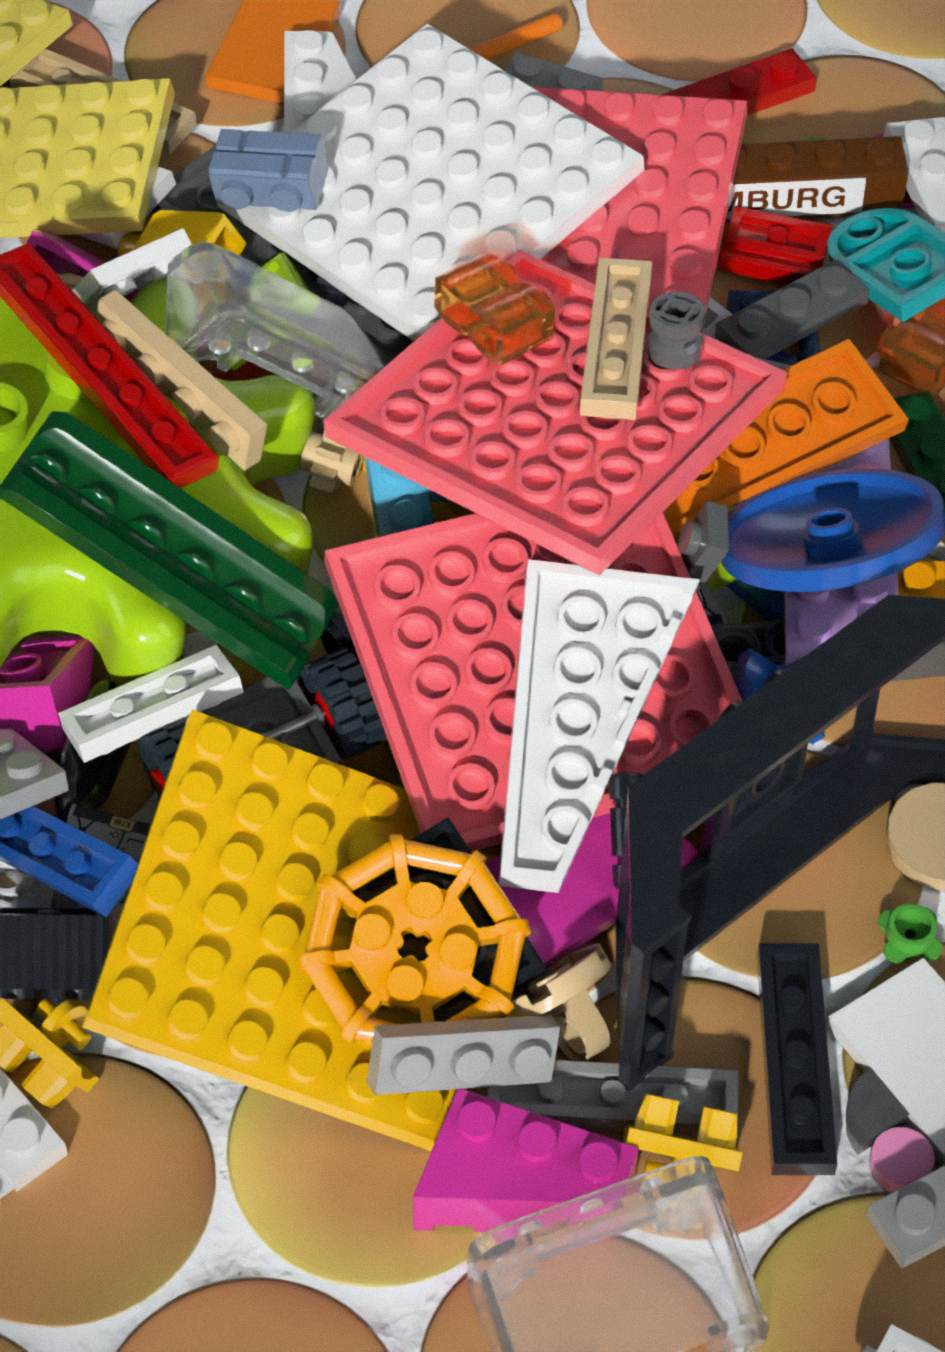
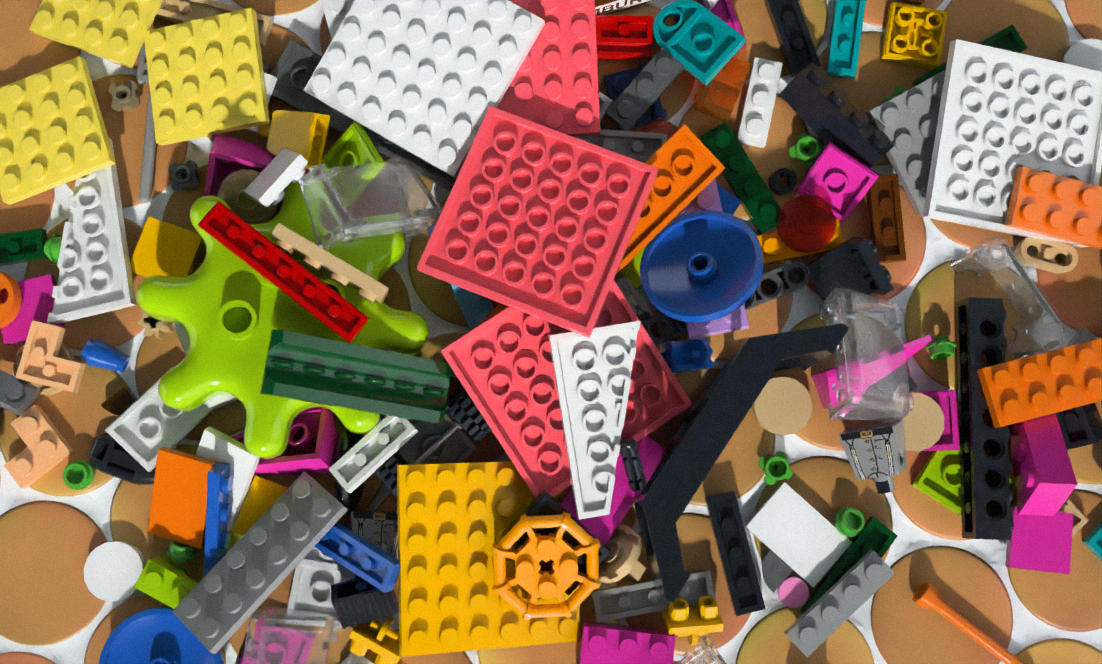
camera: 15 degrees left, 30 degrees up
sand blue brick [209,129,328,212] -> none
tan gear [300,431,364,494] -> none
light grey plate [367,1015,560,1095] -> none
clear orange brick [434,253,555,364] -> none
tan plate [580,257,652,420] -> none
dark grey wheel [648,292,705,370] -> none
dark grey plate [678,501,729,583] -> none

